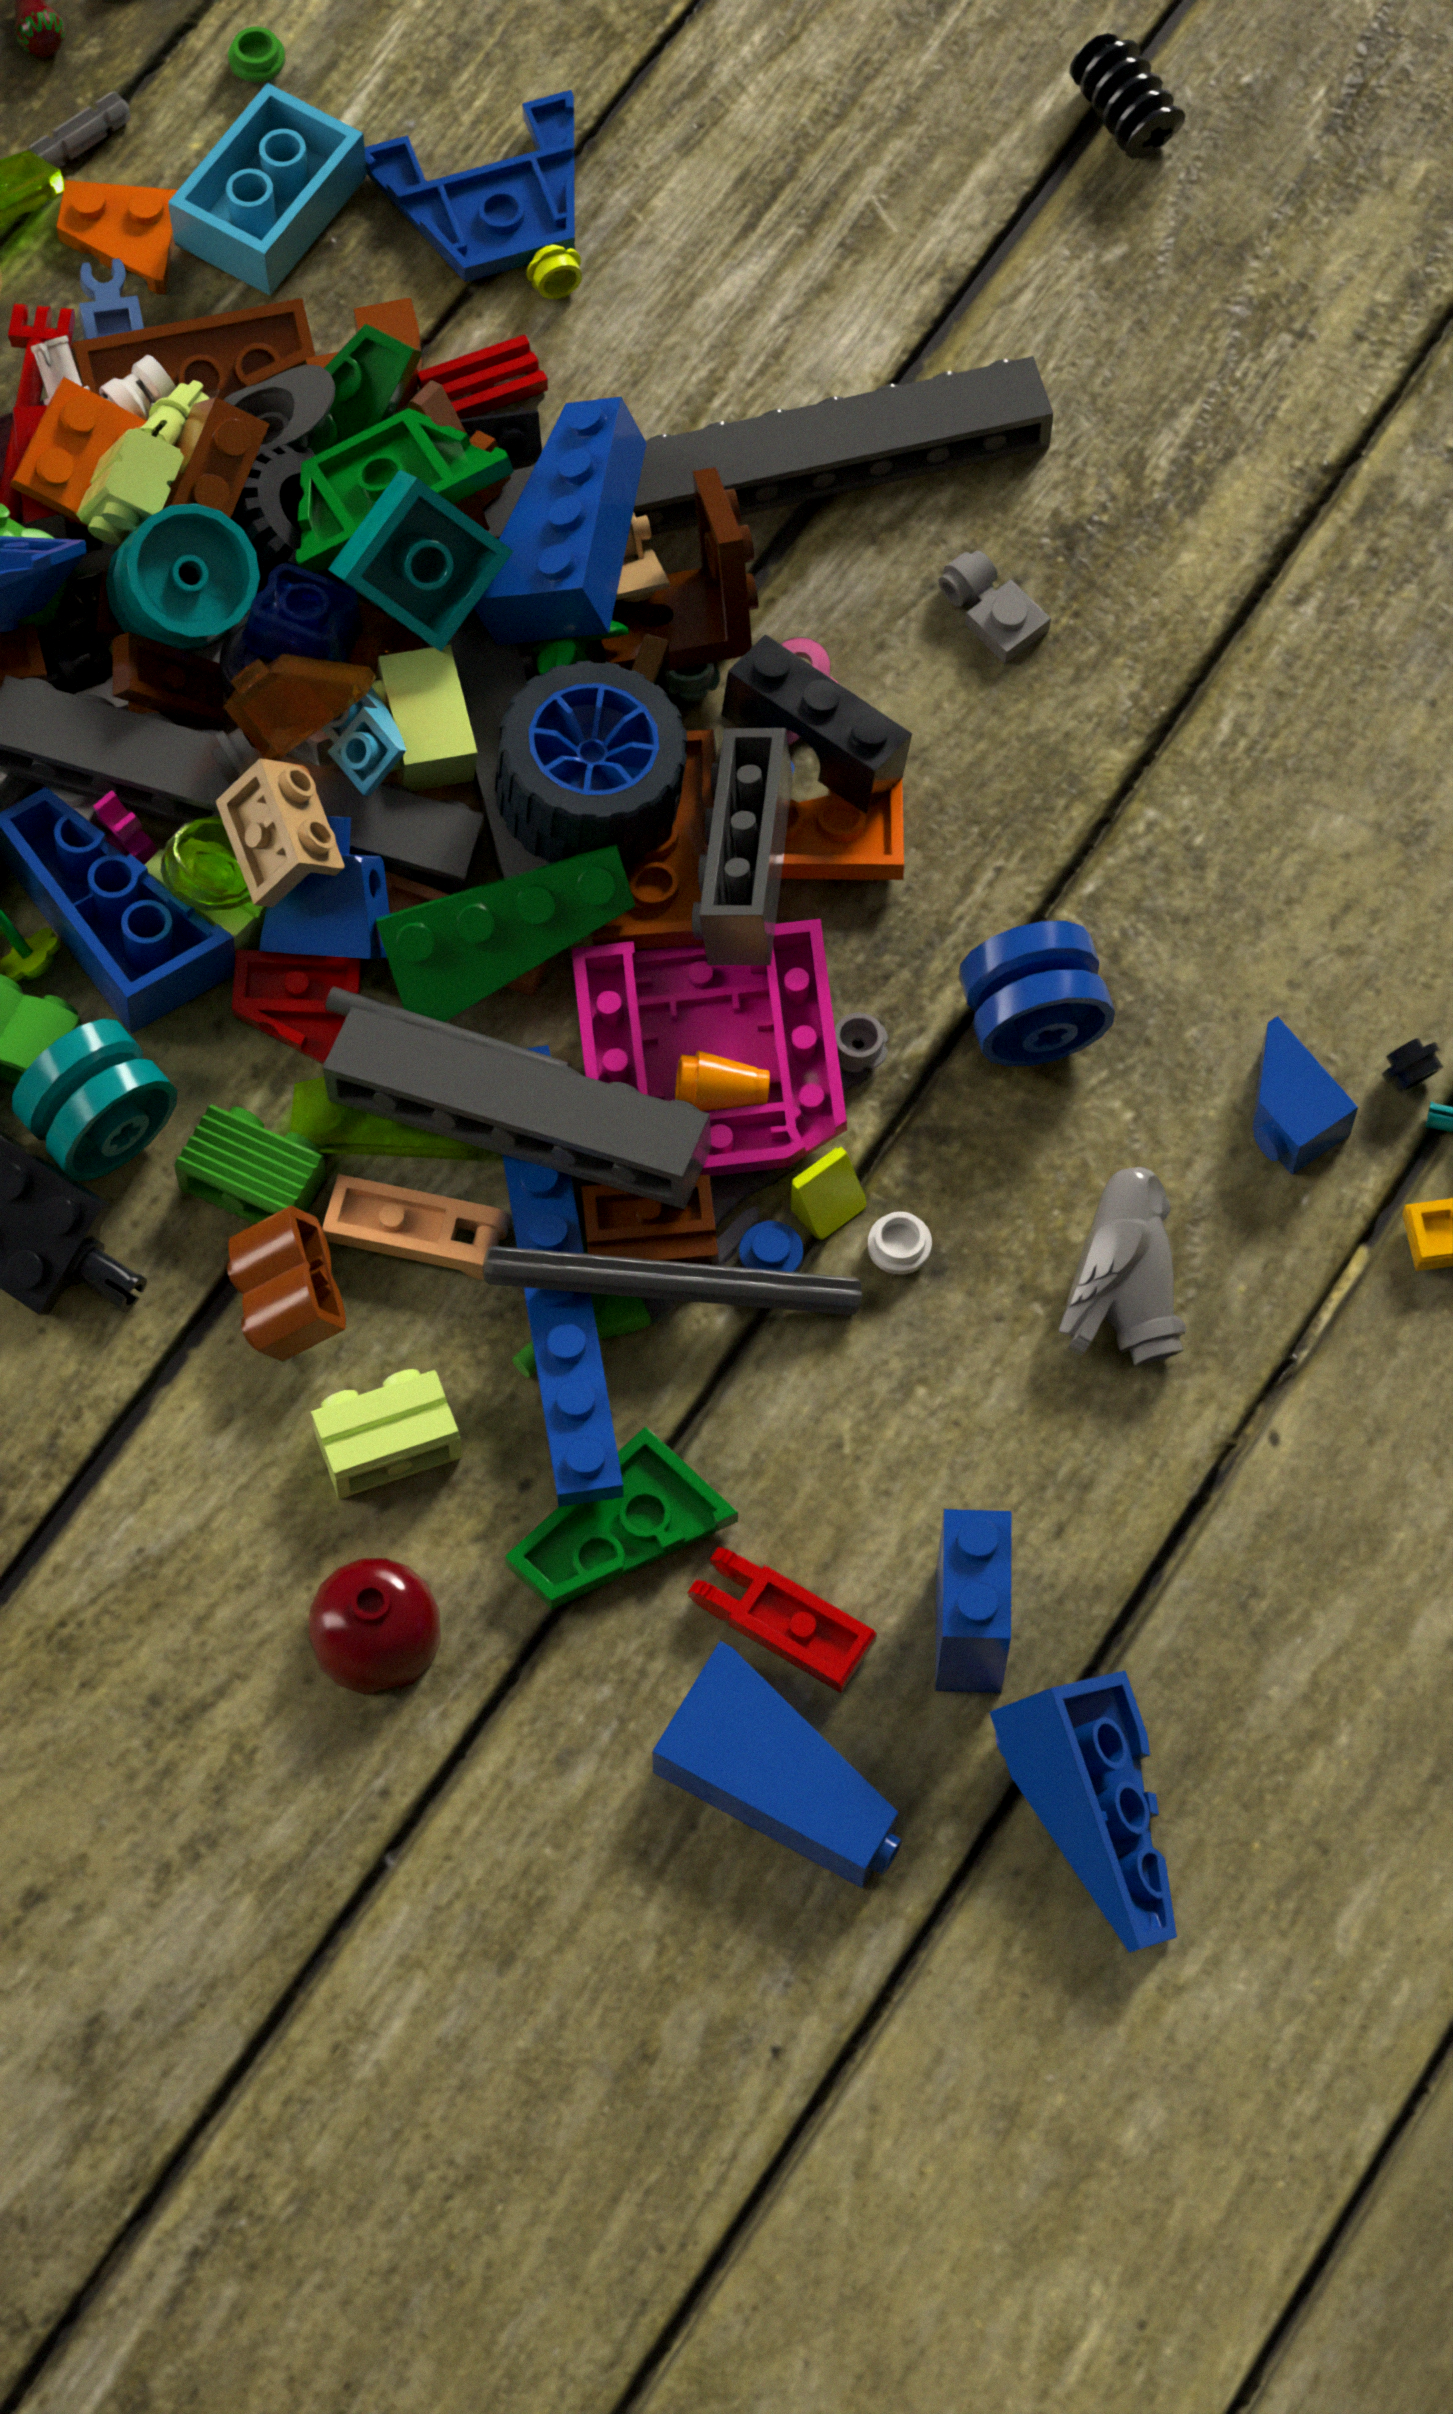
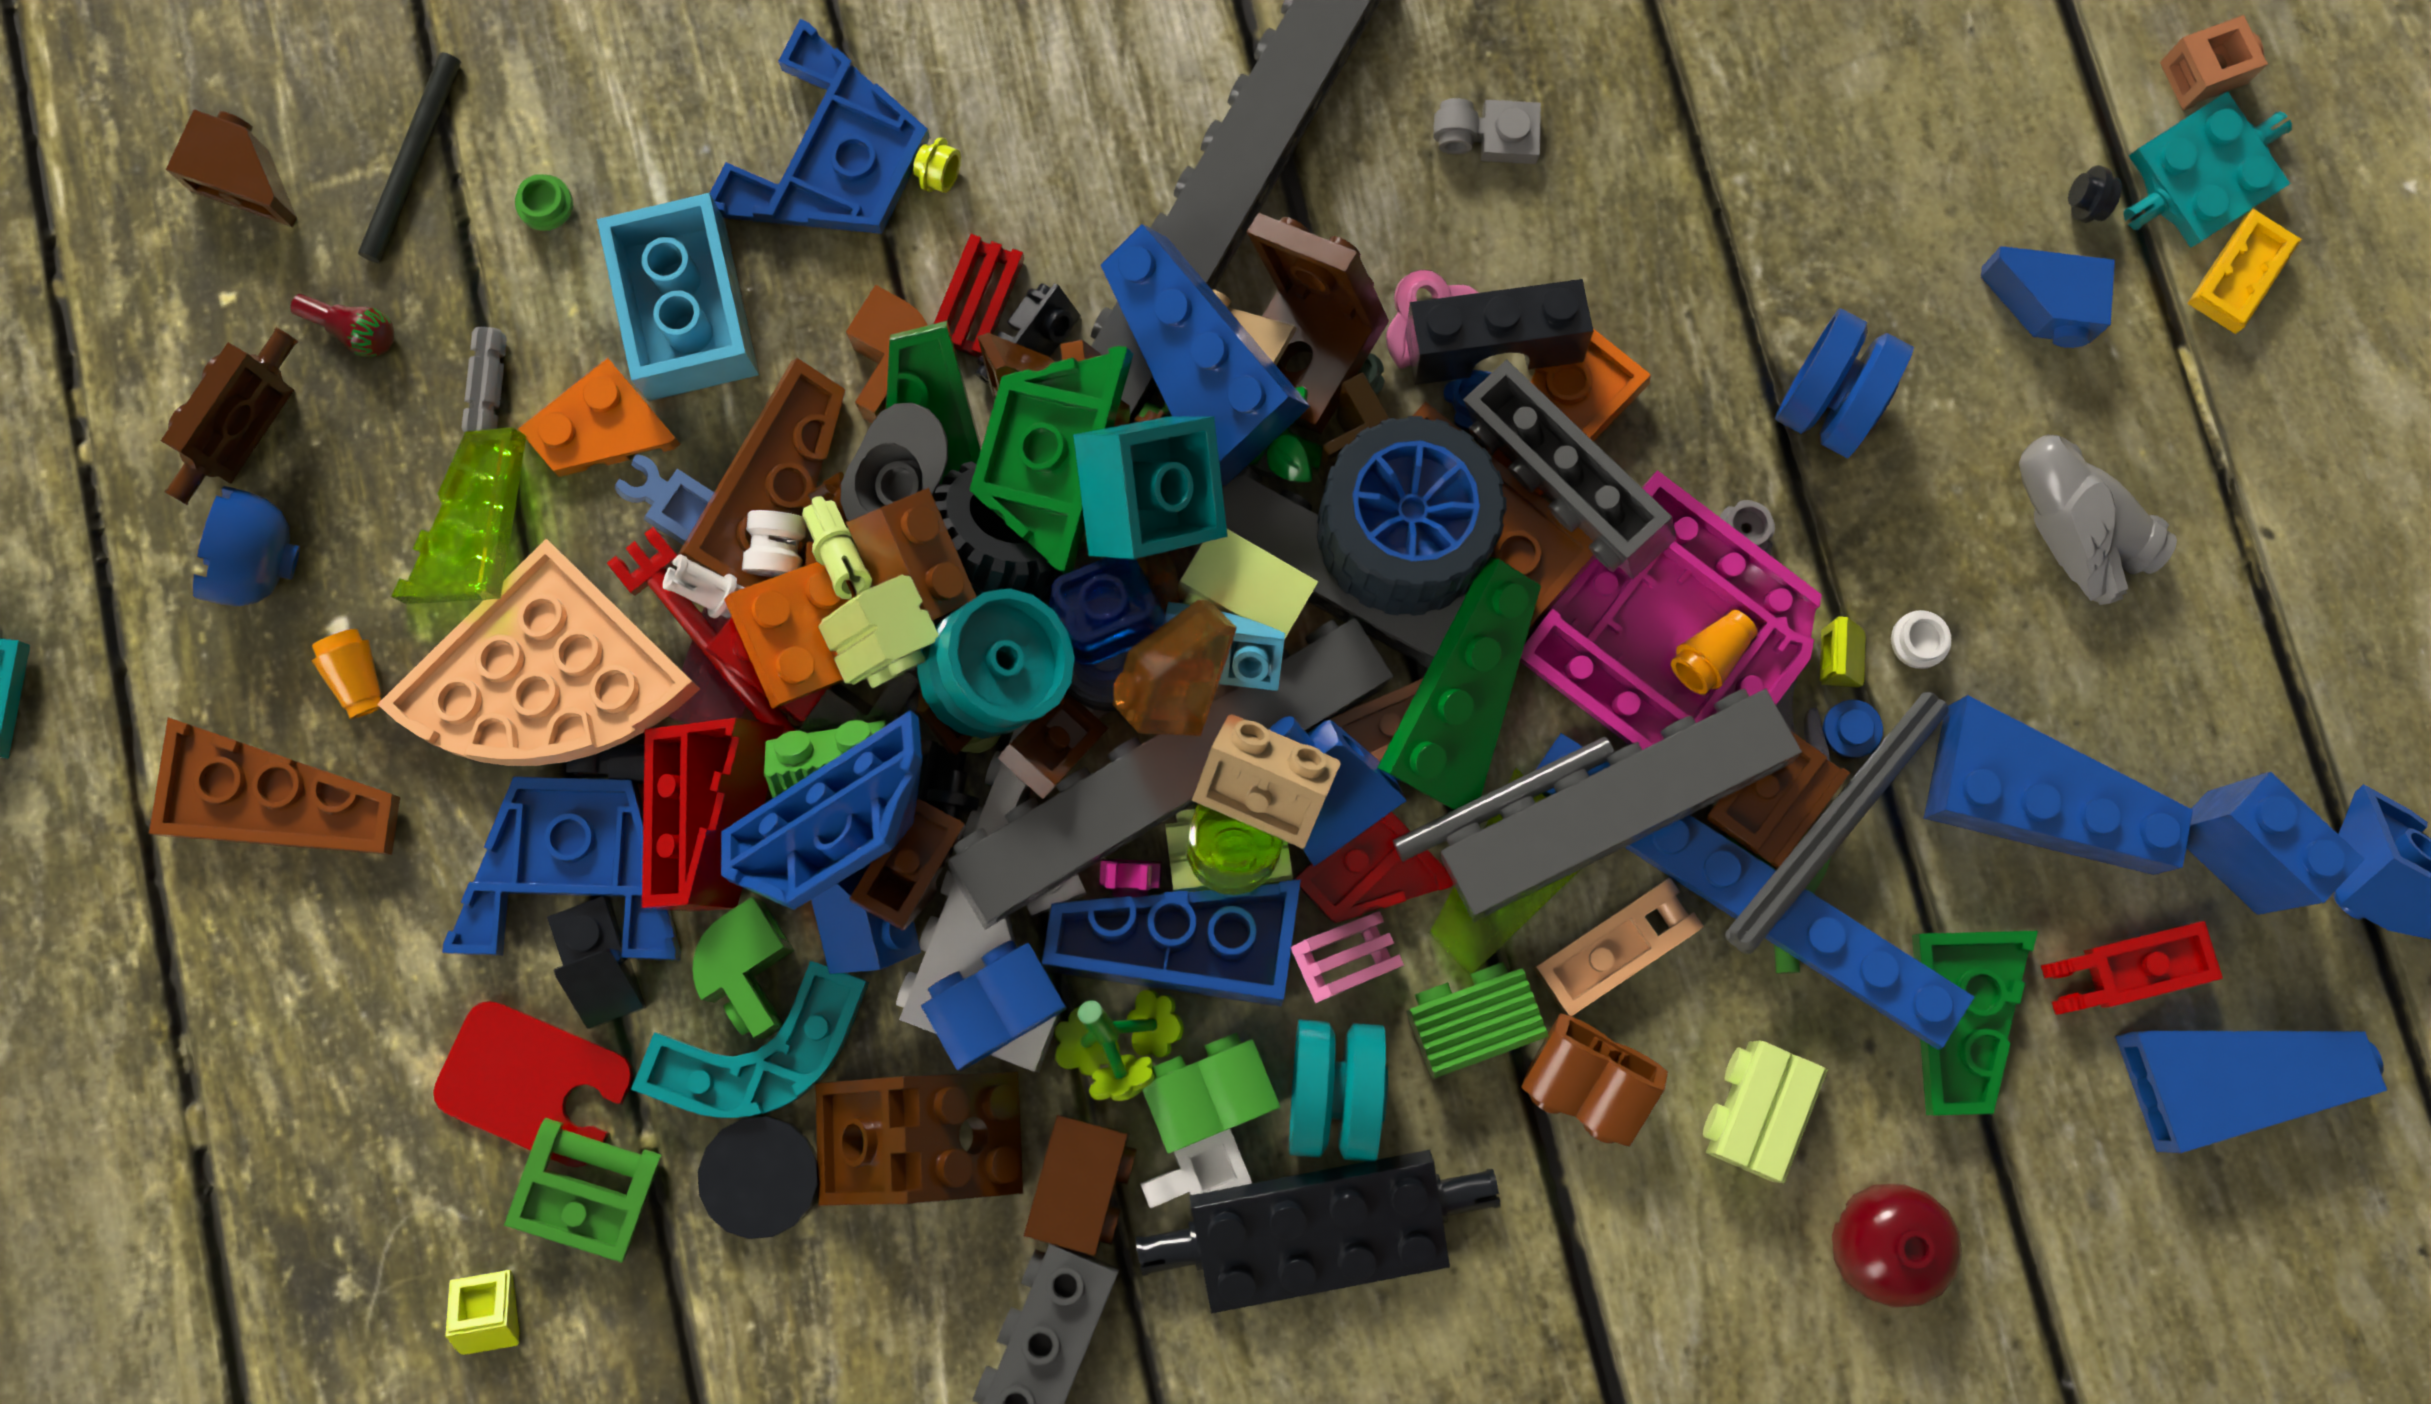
camera: 45 degrees left, 15 degrees up
dark grey plate [211,727,258,784] -> none
none -> bright pink tile [1290,911,1404,1004]
none -> blue wedge [1923,695,2193,875]

